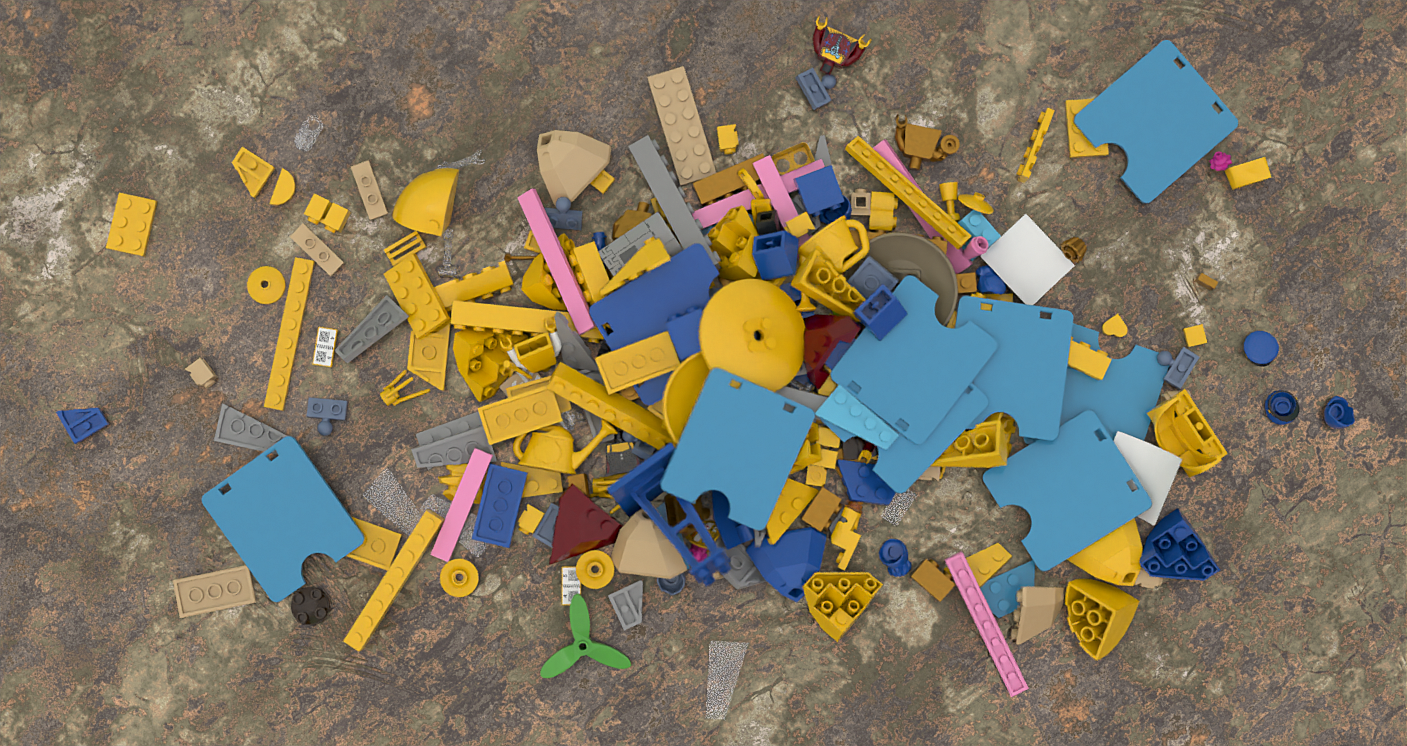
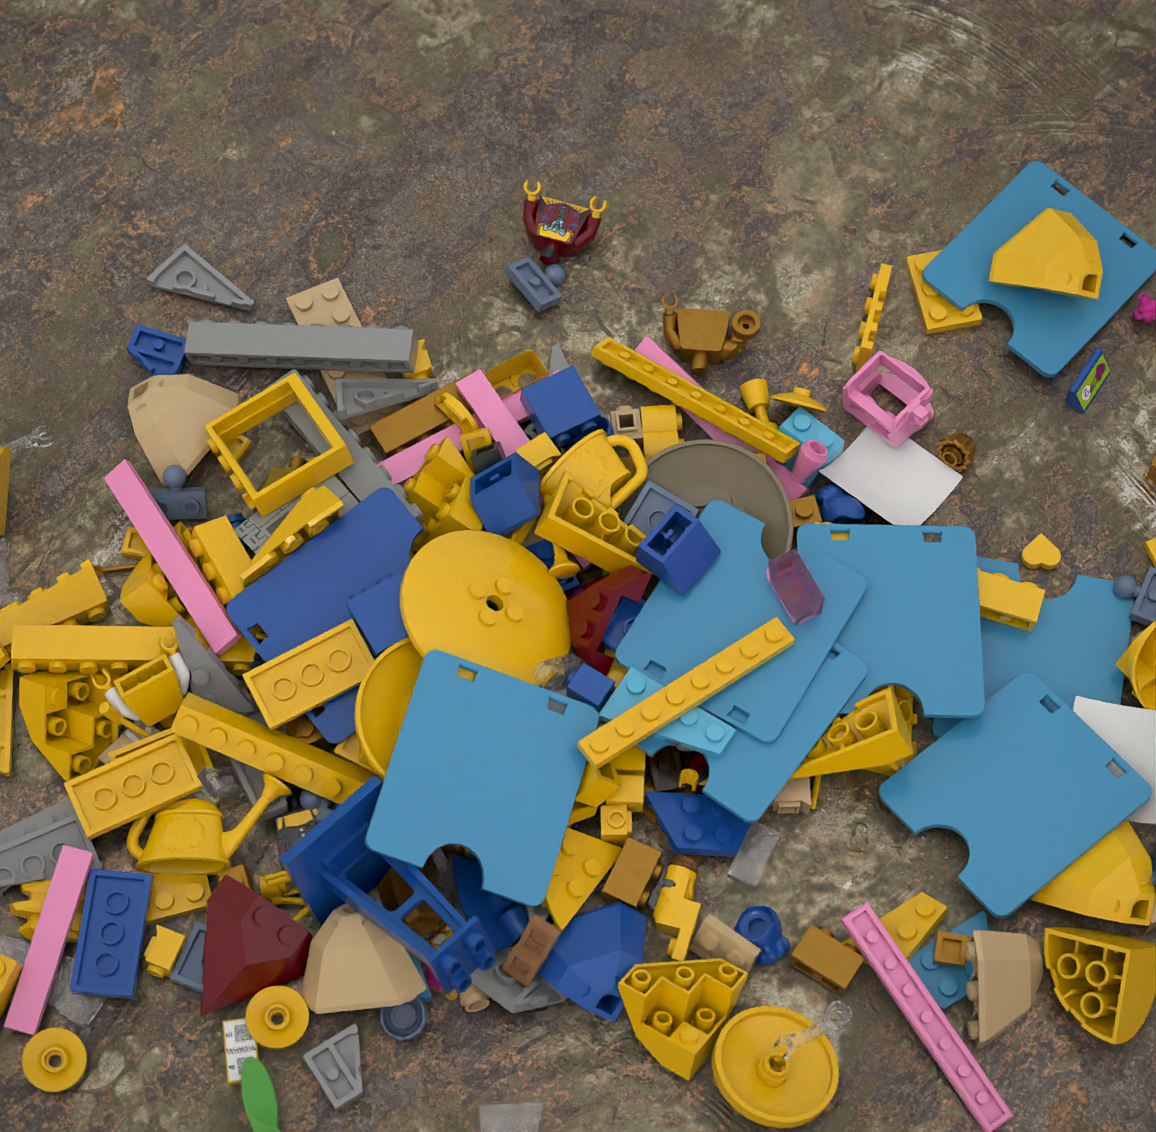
camera: 10 degrees left, 20 degrees down
none -> blue wing [126,324,186,376]
none -> light grey wing [146,244,256,312]
none -> light grey brick [184,320,419,373]
none -> yellow window [204,372,355,518]
none -> light grey wing [336,379,437,420]
none -> medium nougat slope [502,914,562,987]
none -> clear piece [534,654,587,692]
none -> blue brick [565,663,615,714]
none -> yellow plate [577,616,795,770]
none -> tan plate [689,914,761,973]
none -> yellow dish [712,1006,839,1128]
none -> clear pink panel [766,549,825,625]
none -> clear brick [773,1001,852,1059]
none -> bright pink animal [842,351,934,449]
none -> pearl gold tile [933,930,969,969]
none -> yellow brick [989,208,1103,299]
none -> slope [1065,348,1111,413]

